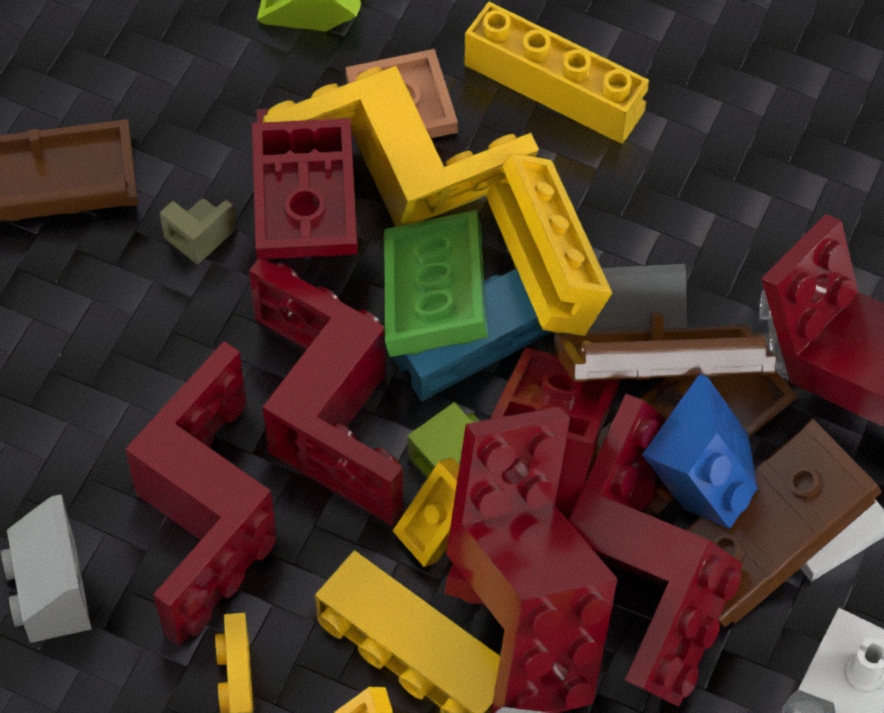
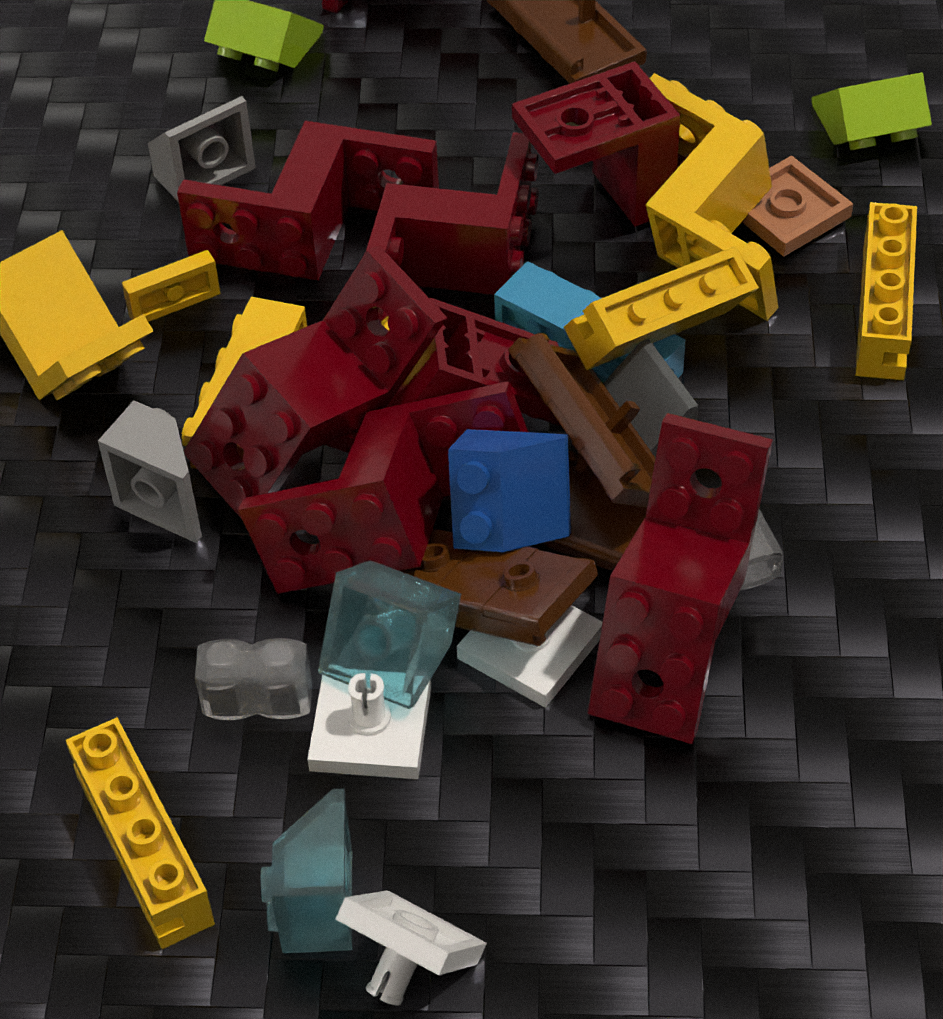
camera: 70 degrees right, 10 degrees down
bright green plate [384,210,488,357] -> none
none -> clear light blue slope [318,560,461,709]

